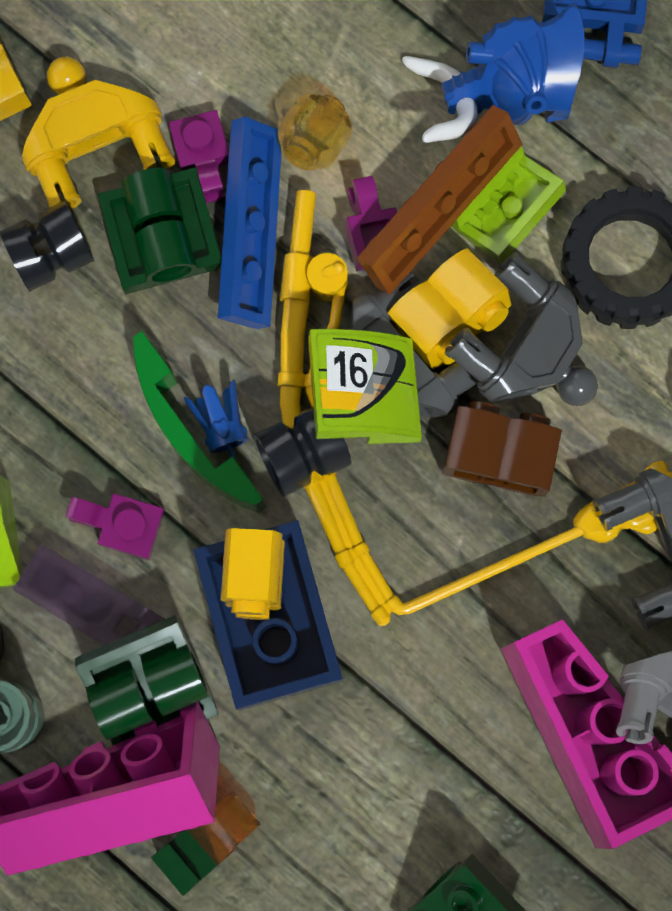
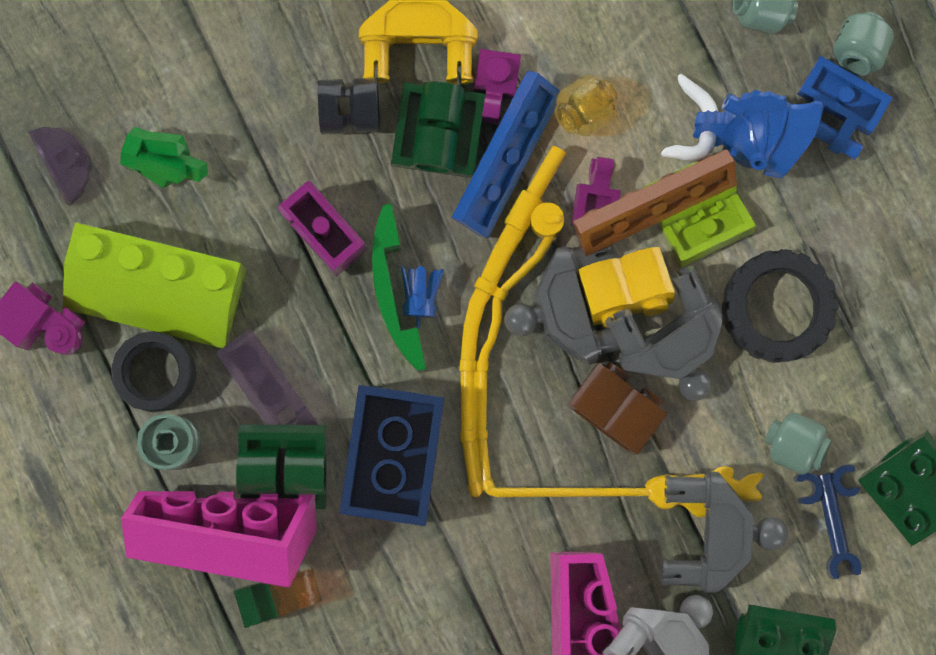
camera: 15 degrees right, 5 degrees up
magenta plate [65,493,165,561] -> none
yellow brick [221,528,285,620] -> none
black wheel [254,406,352,497] -> none
slope [308,329,422,444] -> none
none -> magenta brick [277,180,368,277]

